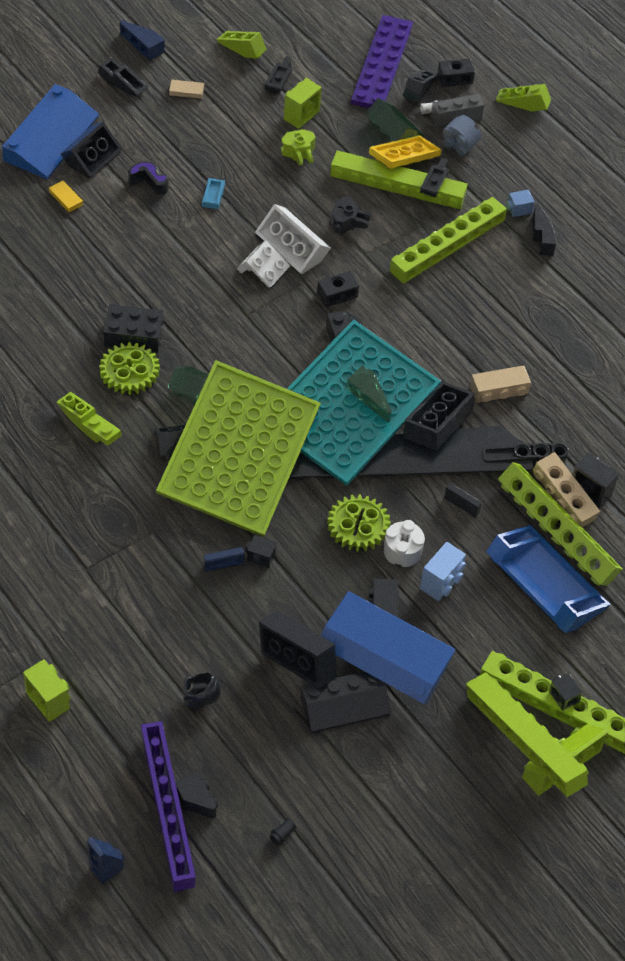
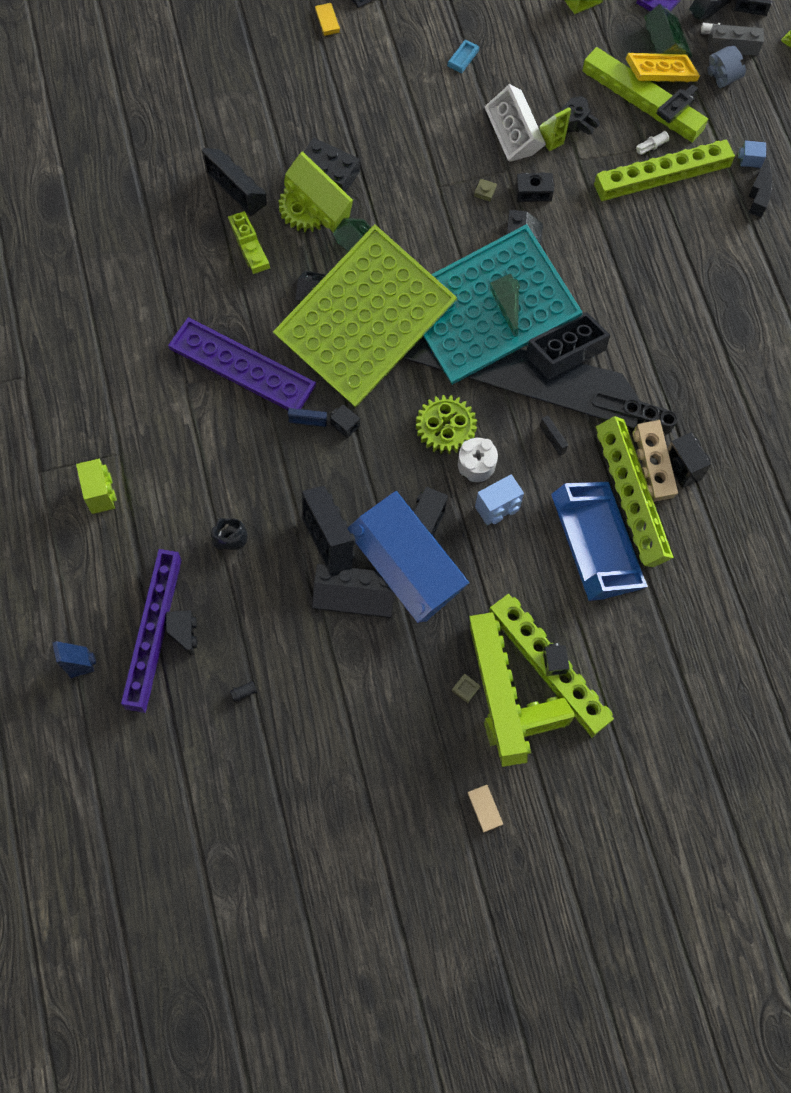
camera: 25 degrees right, 15 degrees up
black animal [128,161,169,195] -> none
white bracket [237,240,290,288] -> none
lime hinge [281,129,316,166] -> none
tan brick [470,366,531,403] -> none
none -> dark purple plate [168,317,316,410]
none -> black slope [202,148,267,216]
none -> lime slope [284,151,353,233]
none -> olive plate [452,674,481,703]
none -> tan tile [467,785,503,833]
none -> olive plate [474,179,497,202]
none -> lime slope [539,108,571,151]
none -> white axle [636,131,669,155]

